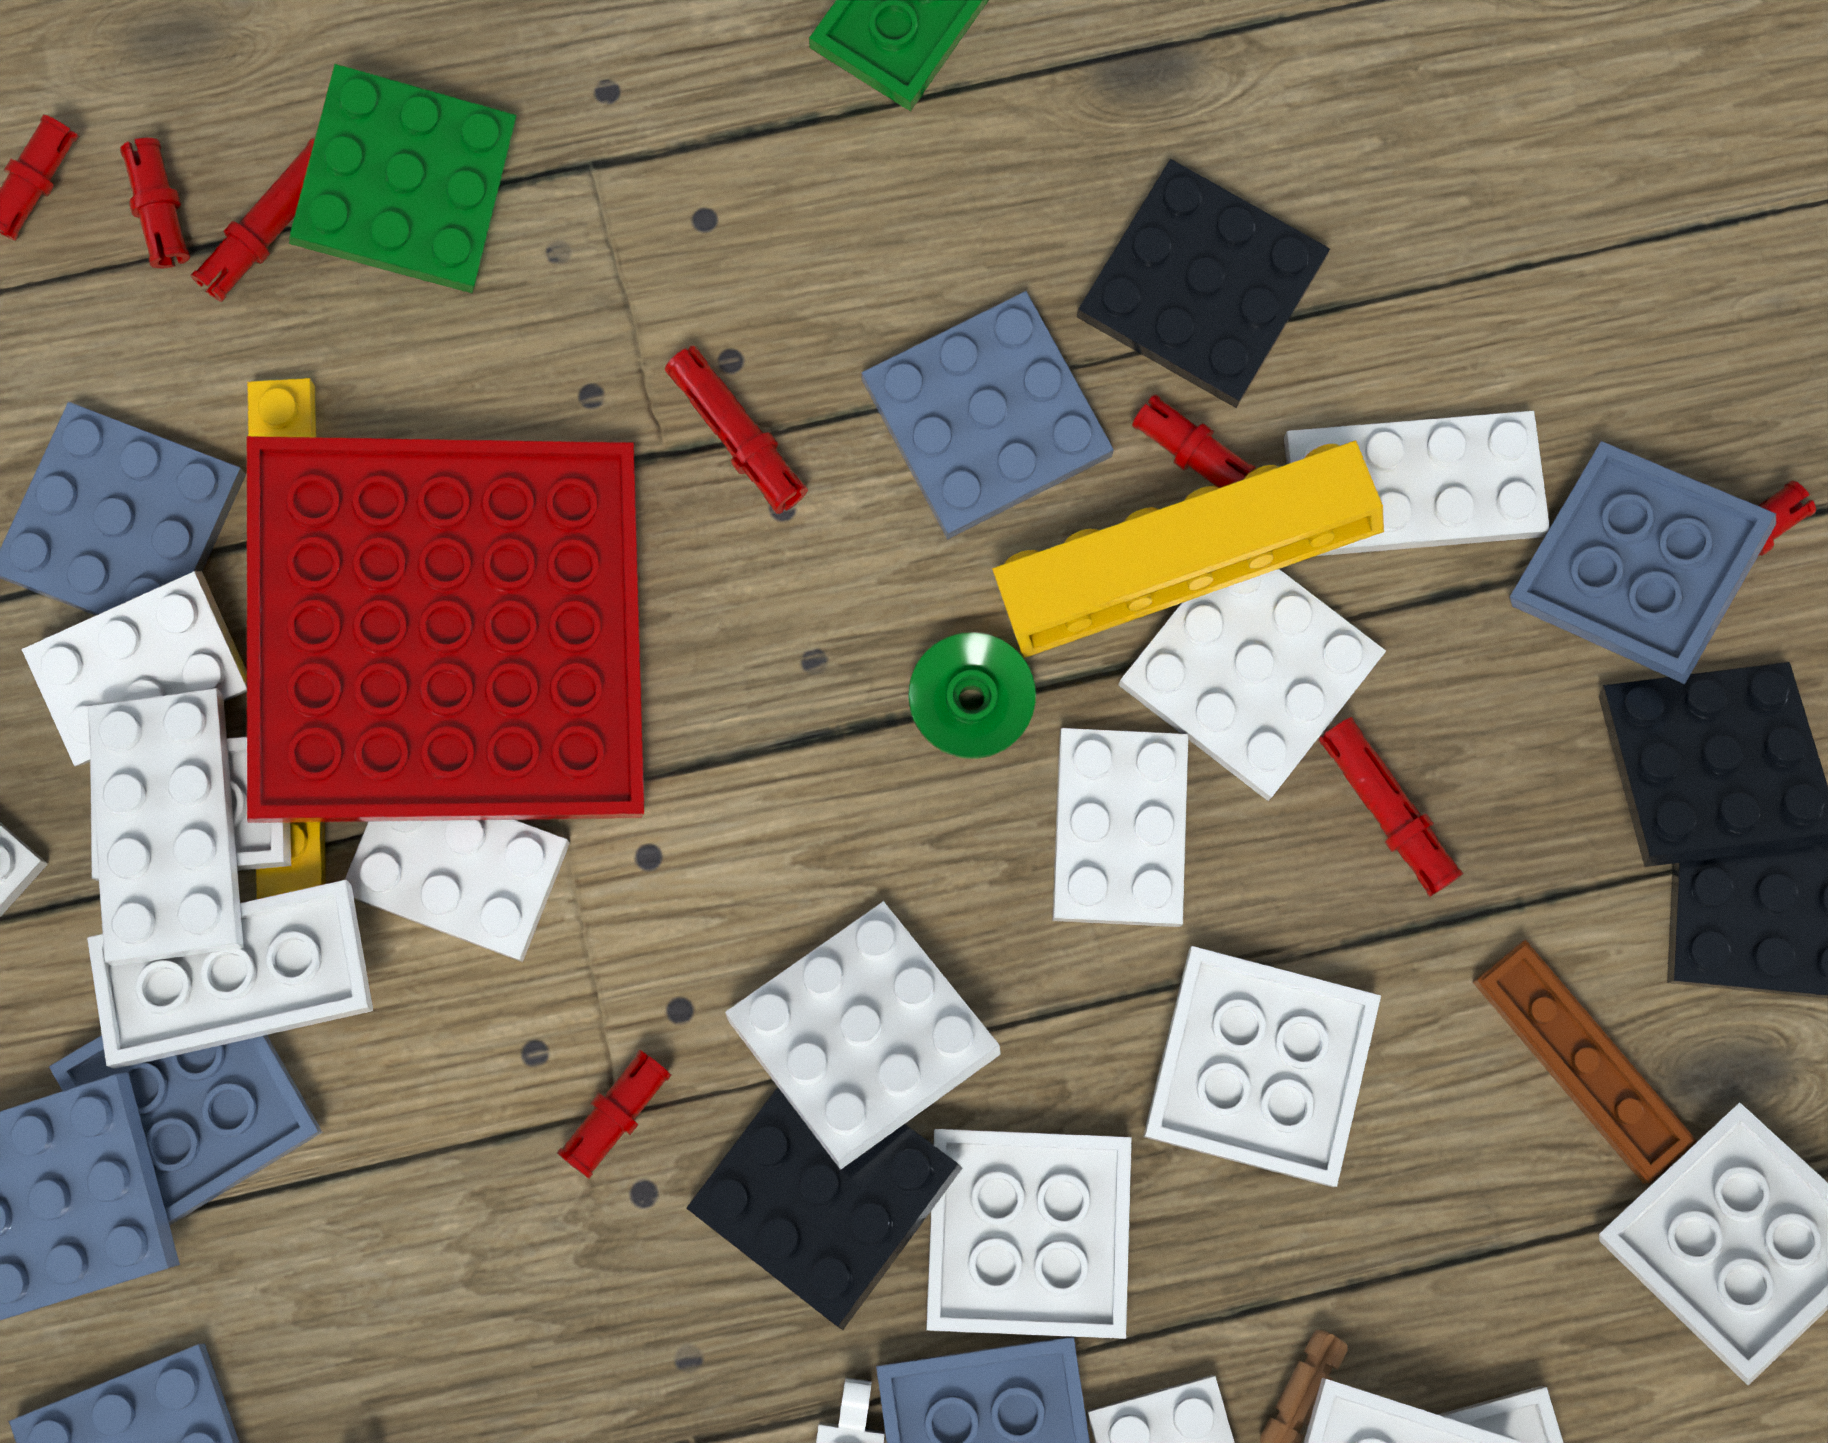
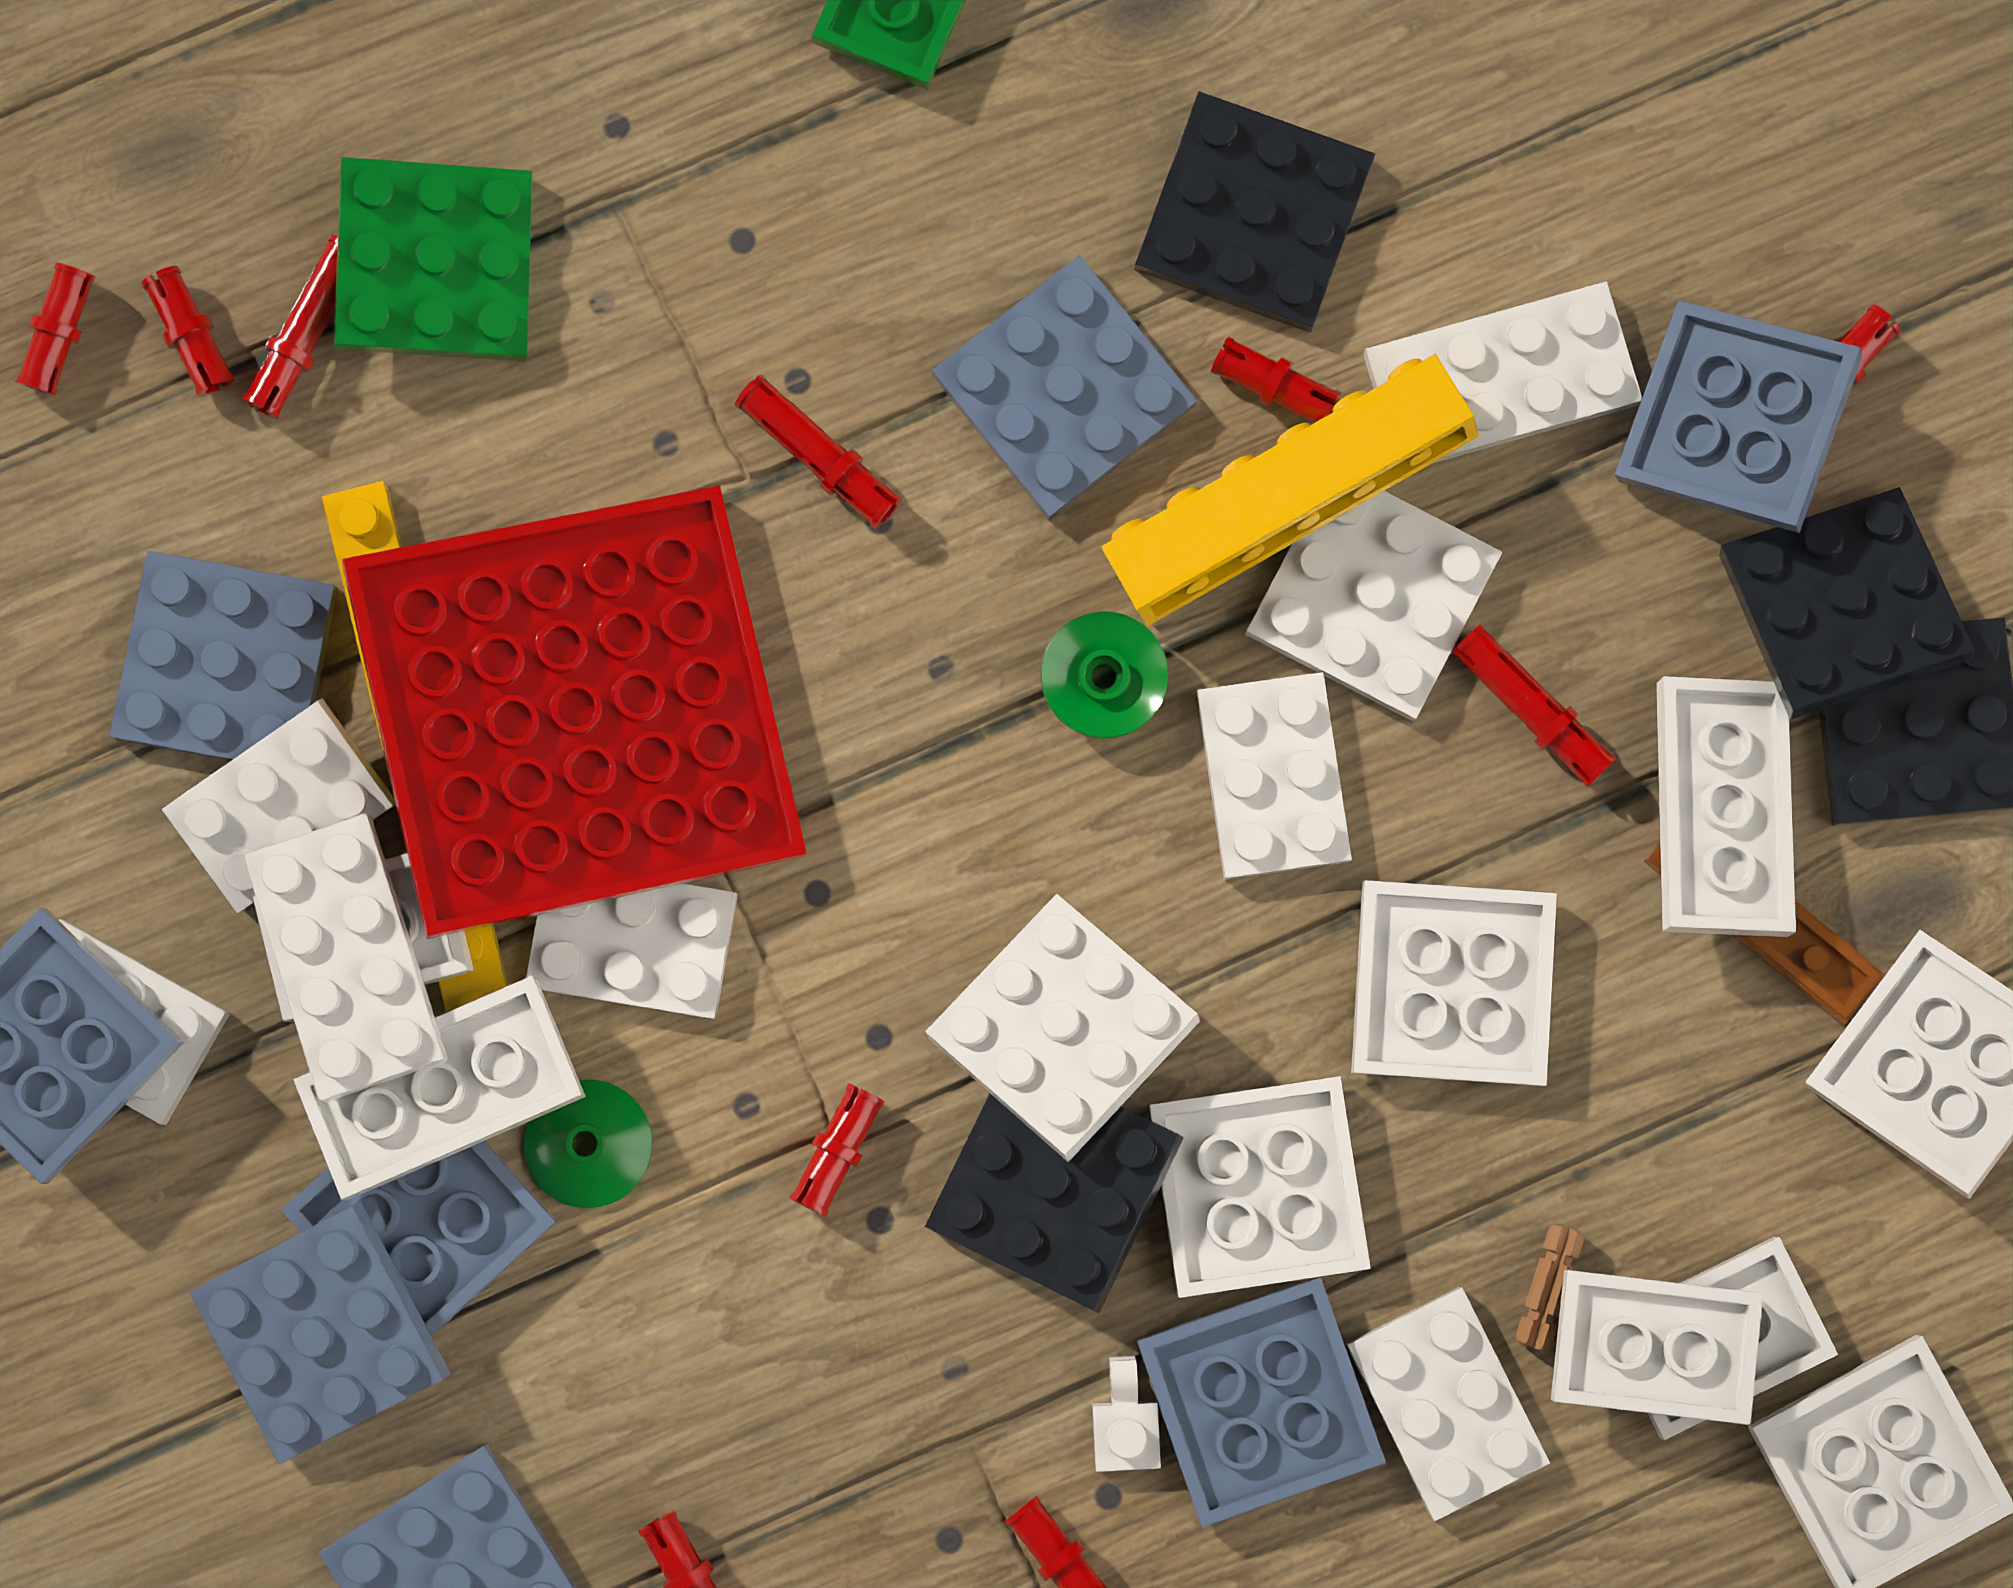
camera: 10 degrees left, 5 degrees up
none -> green dish [524,1080,653,1208]
none -> white plate [1656,676,1796,937]

